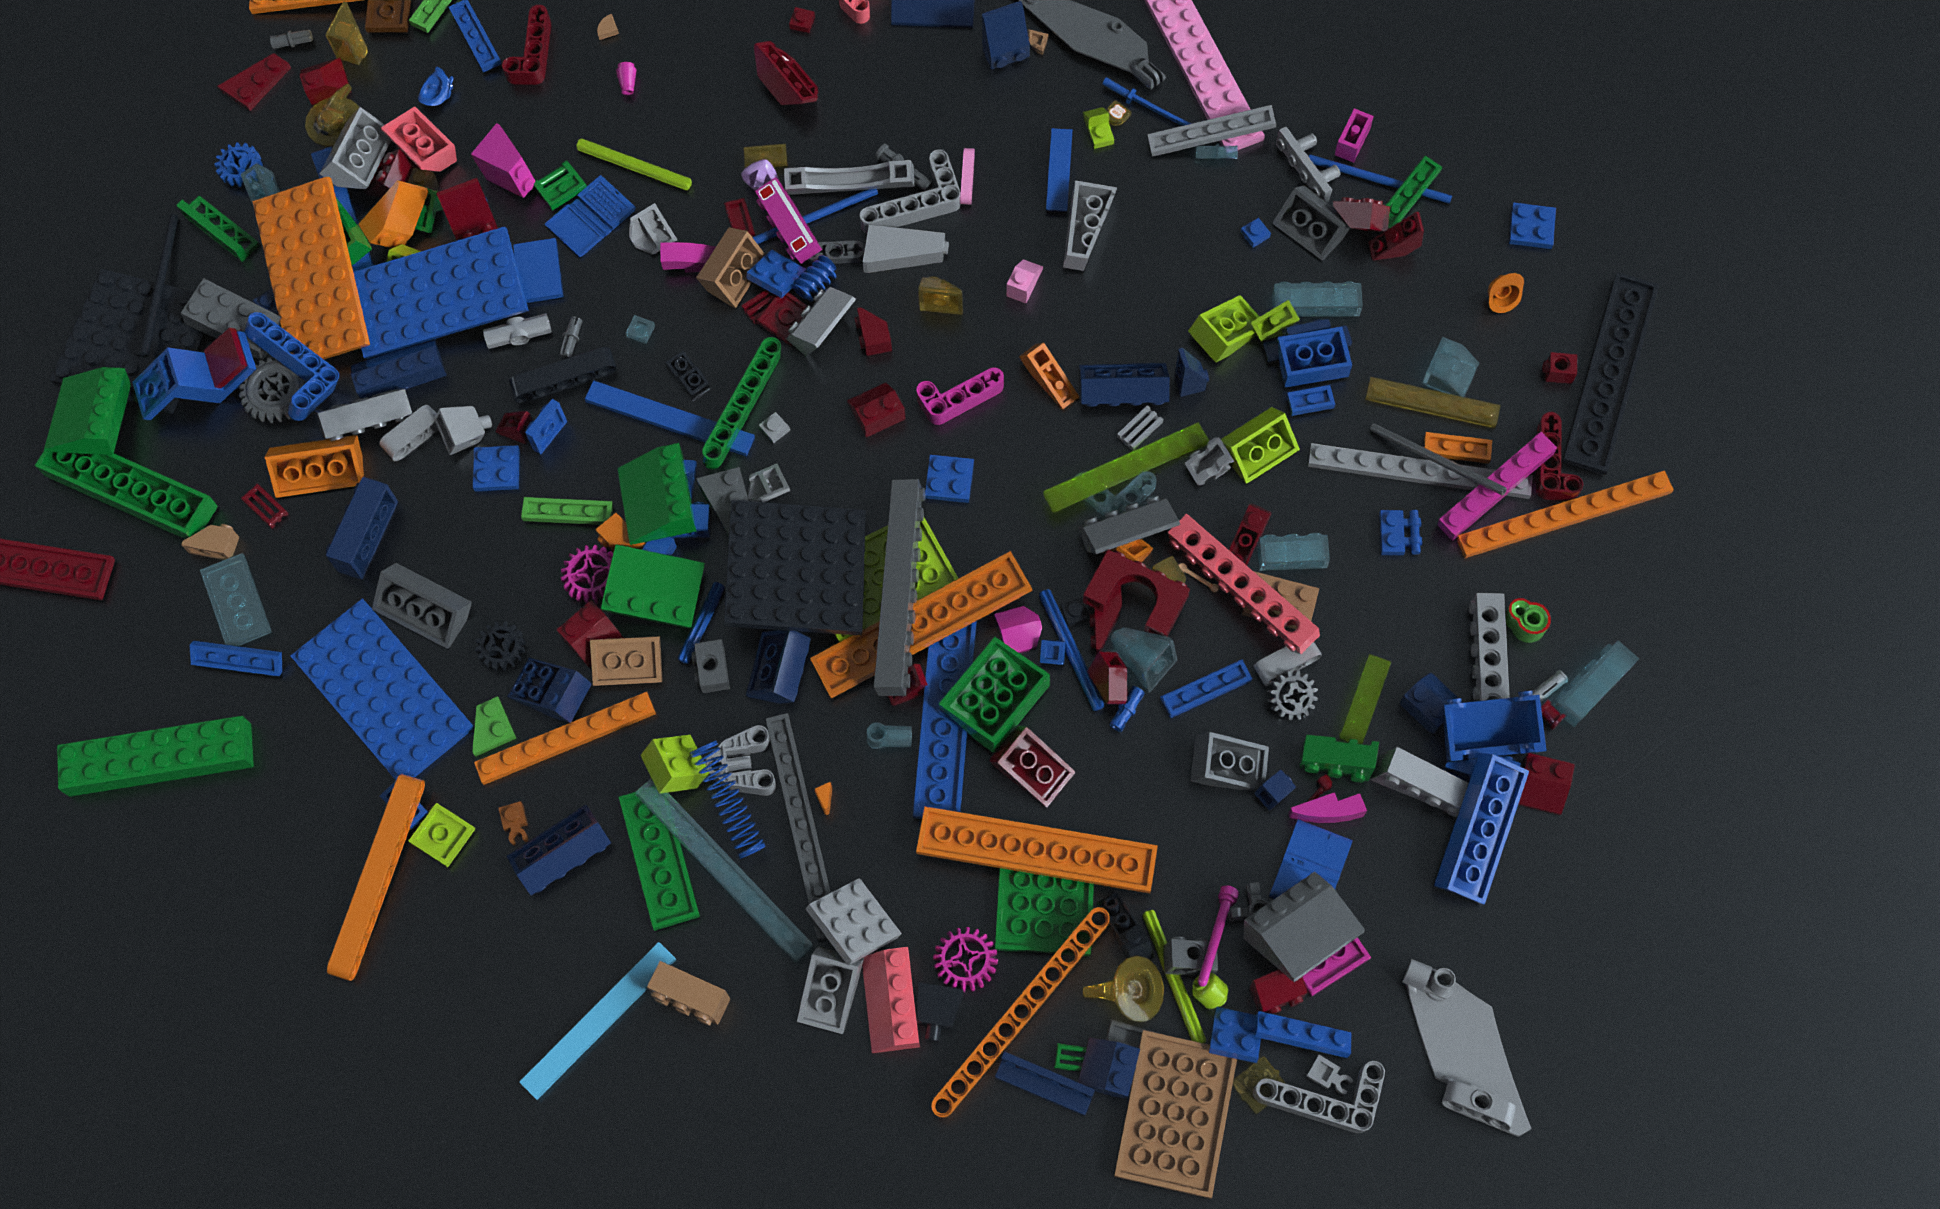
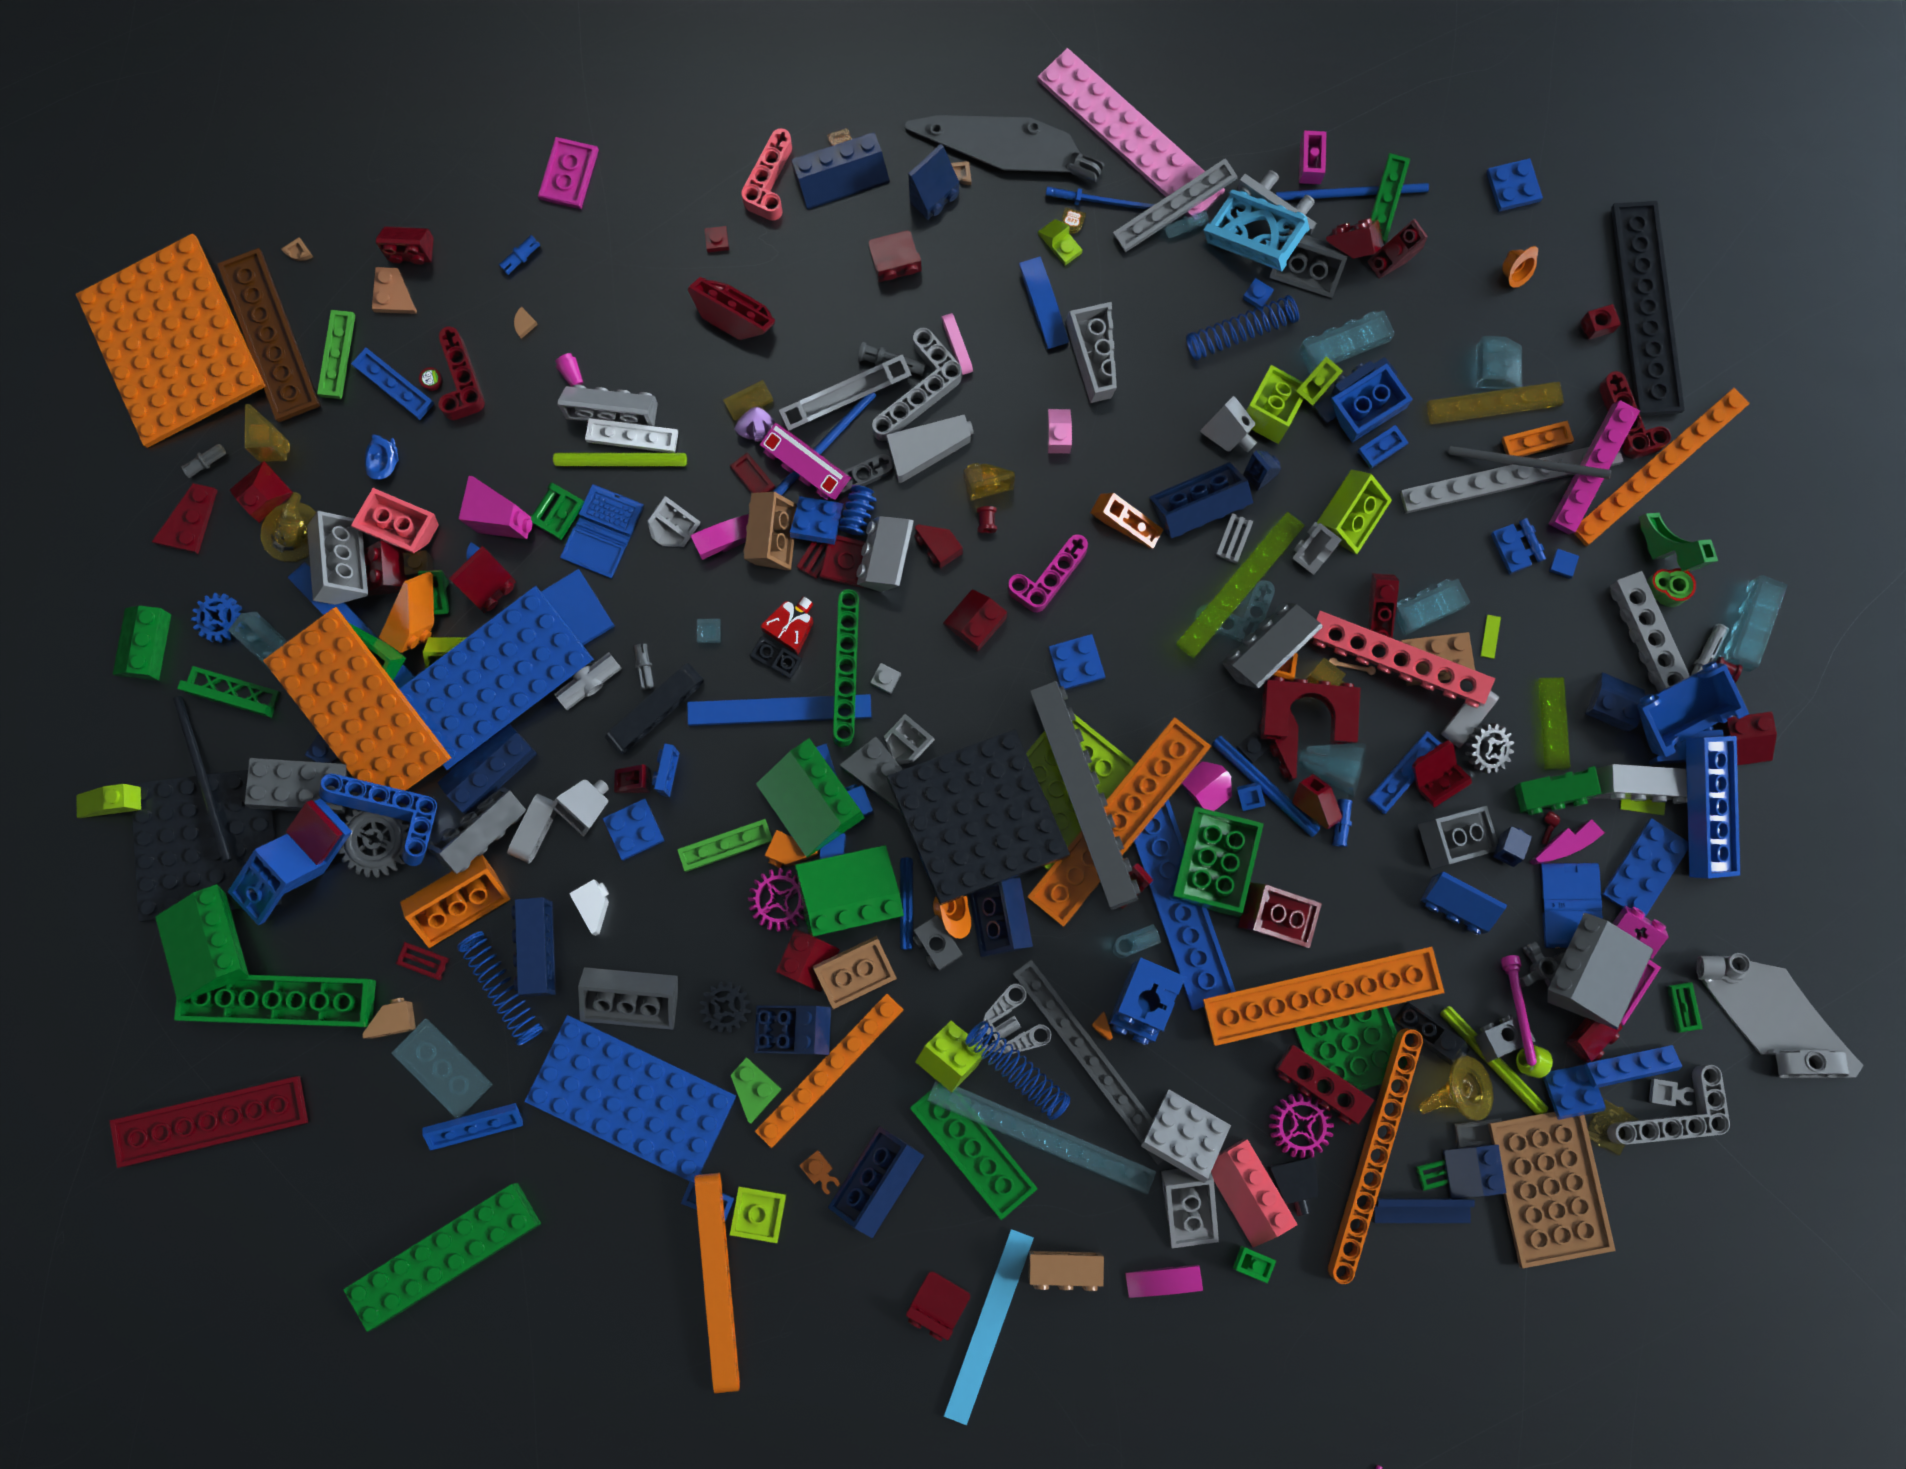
camera: 25 degrees left, 10 degrees up
none -> lime slope [76,784,141,818]
none -> green slope [112,606,171,680]
none -> tile [419,367,443,391]
none -> blue piece [457,931,543,1045]
none -> light grey slope [558,385,658,426]
none -> white slope [569,880,609,936]
none -> white plate [585,418,678,453]
none -> red torso [761,597,814,655]
none -> bracket [869,230,922,282]
none -> dark red bracket [906,1271,970,1341]
none -> orange piece [933,896,971,939]
none -> dark red bush [977,506,997,533]
none -> blue piece [1108,957,1186,1045]
none -> dark pink slope [1125,1264,1203,1298]
none -> blue piece [1186,295,1299,361]
none -> light grey torso [1200,396,1257,452]
none -> medium azure fence [1203,189,1310,271]
none -> green slope [1232,1246,1276,1283]
none -> dark red brick [1275,1045,1374,1125]
none -> dark red bracket [1412,740,1472,808]
none -> blue slope [1420,871,1507,935]
none -> lime window [1480,615,1501,659]
none -> blue tile [1549,549,1579,579]
none -> blue plate [1601,818,1689,917]
none -> dark pink brick [1612,905,1669,959]
none -> lime window [1620,799,1665,815]
none -> green arch [1639,513,1718,572]
none -> green tile [1667,982,1703,1033]

